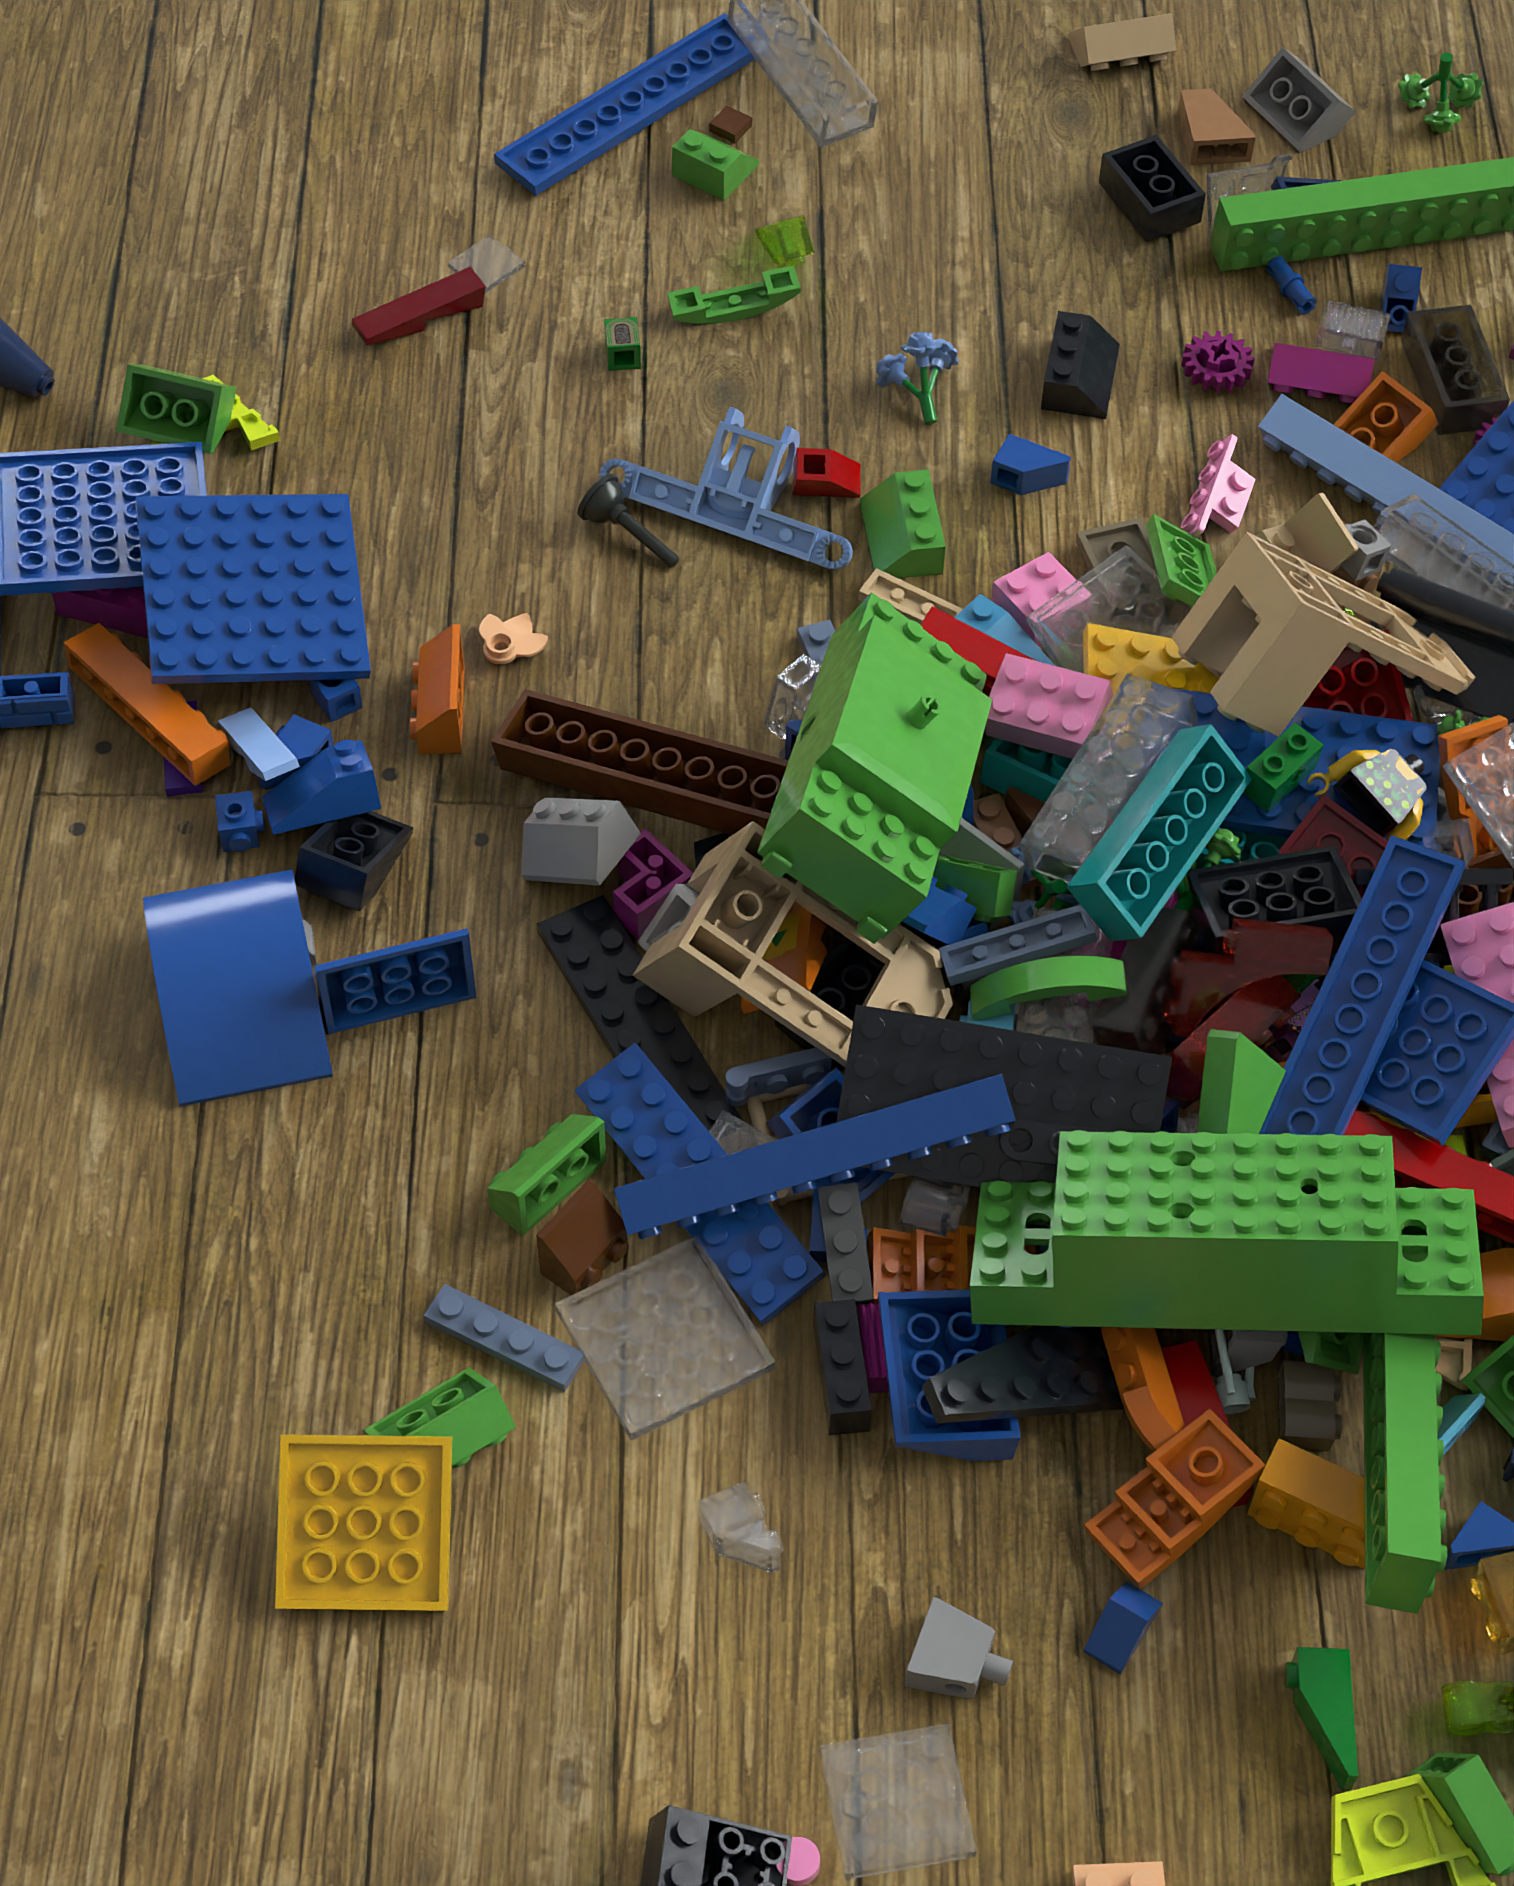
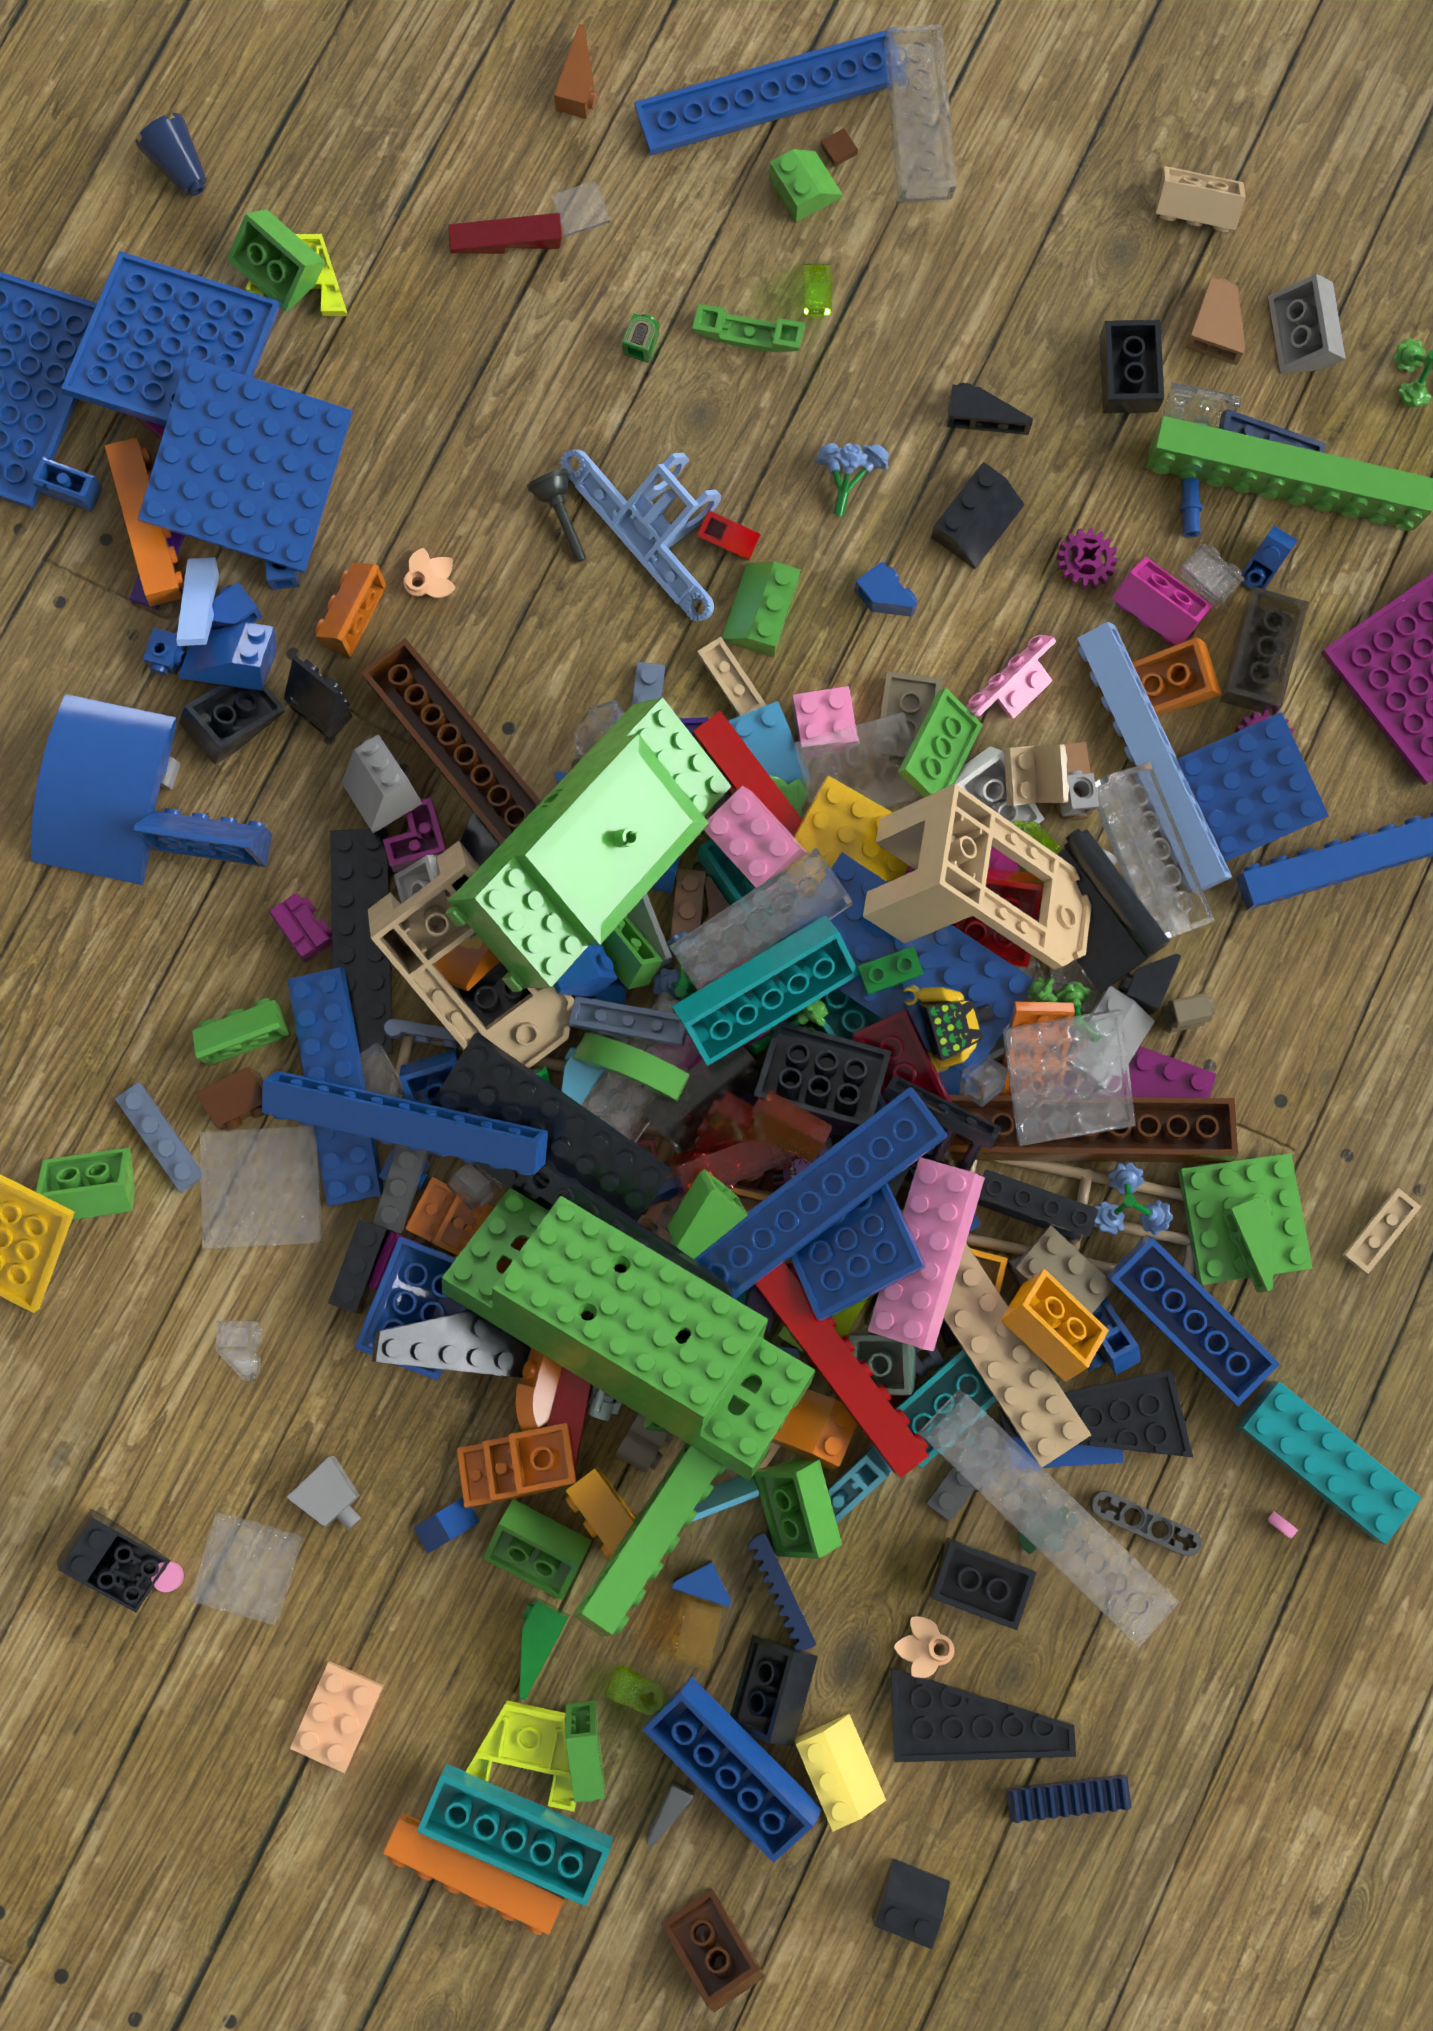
camera: 25 degrees right, 25 degrees up
none -> magenta brick [269,893,333,962]
none -> black slope [283,656,353,741]
none -> bright green slope [483,1499,592,1600]
none -> dark orange slope [554,24,598,119]
none -> black slope [947,383,1033,435]

